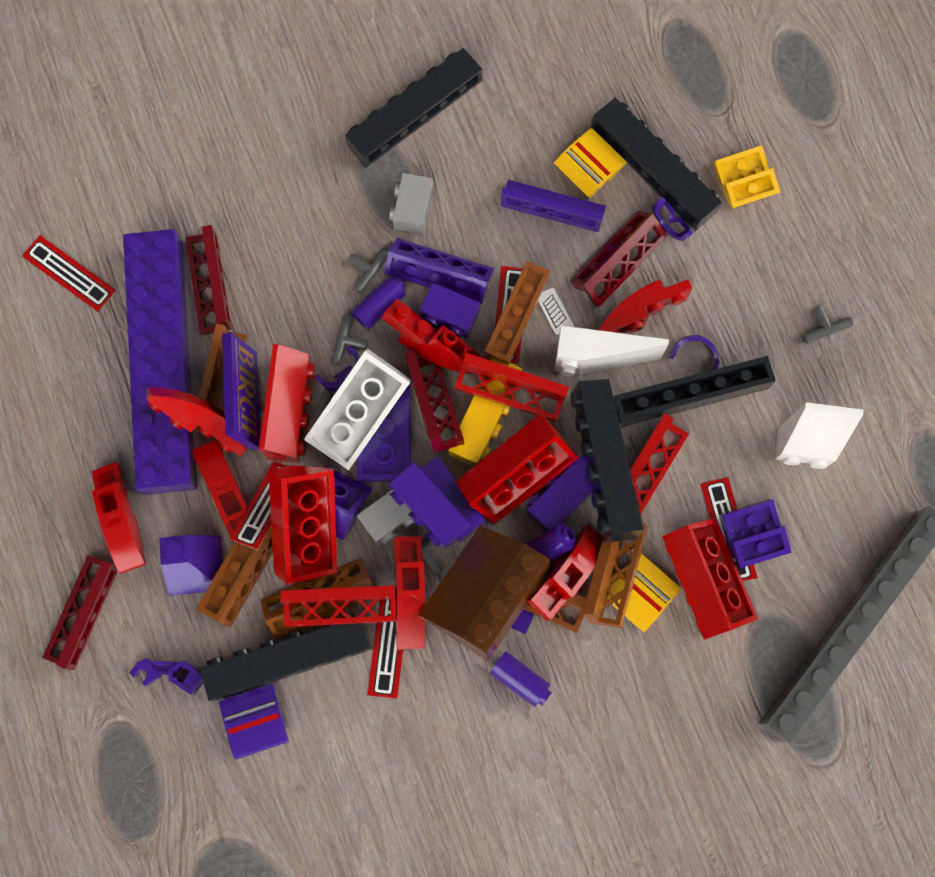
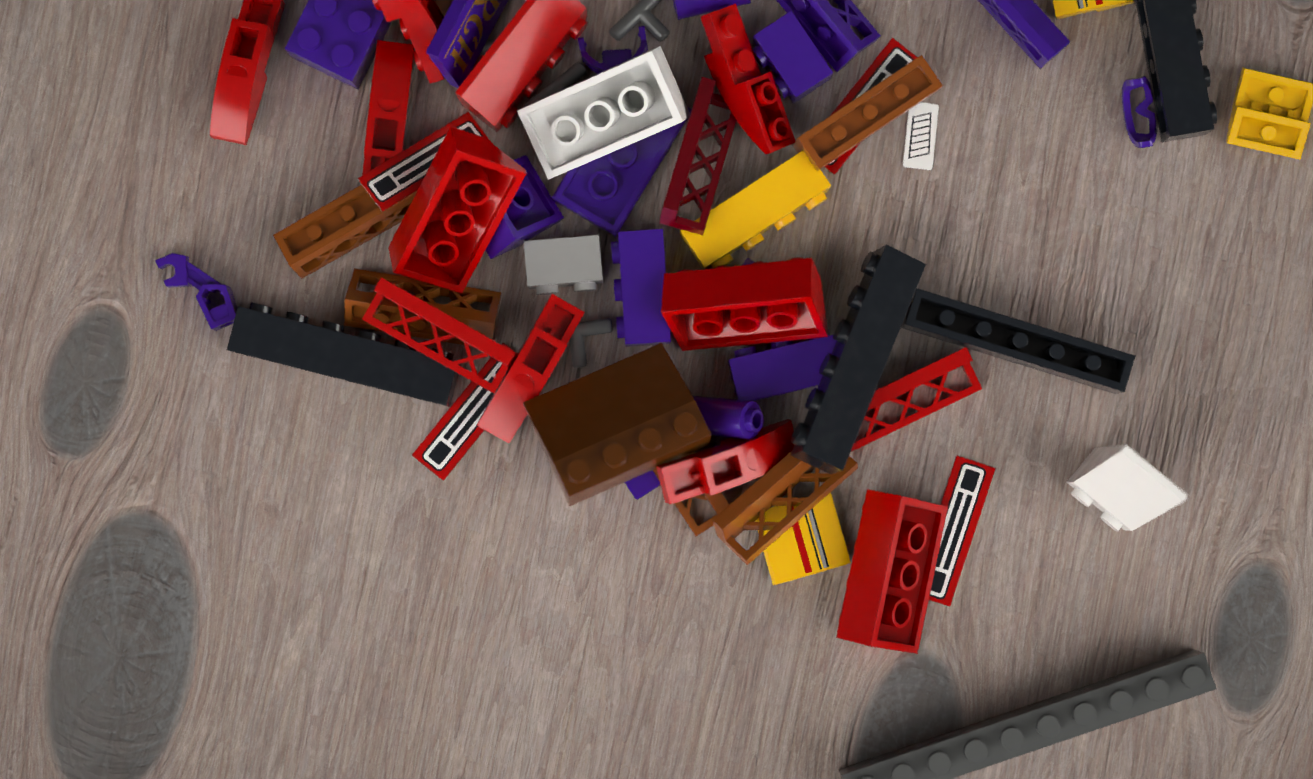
camera: 35 degrees right, 10 degrees up
dark red fence [42,555,118,670] -> none
dark purple slope [159,535,223,596] -> none
dark purple slope [219,683,289,760] -> none
dark purple brick [389,462,470,549] -> none
red fence [454,353,569,422] -> none
dark purple brick [489,651,552,707] -> none
white slope [554,326,669,377] -> none
dark red fence [570,211,667,307] -> none
red slope [599,279,693,333] -> none
dark purple helmet [669,335,720,371] -> none
dark purple slope [720,499,792,568] -> none
dark grey piece [802,305,854,344] -> none

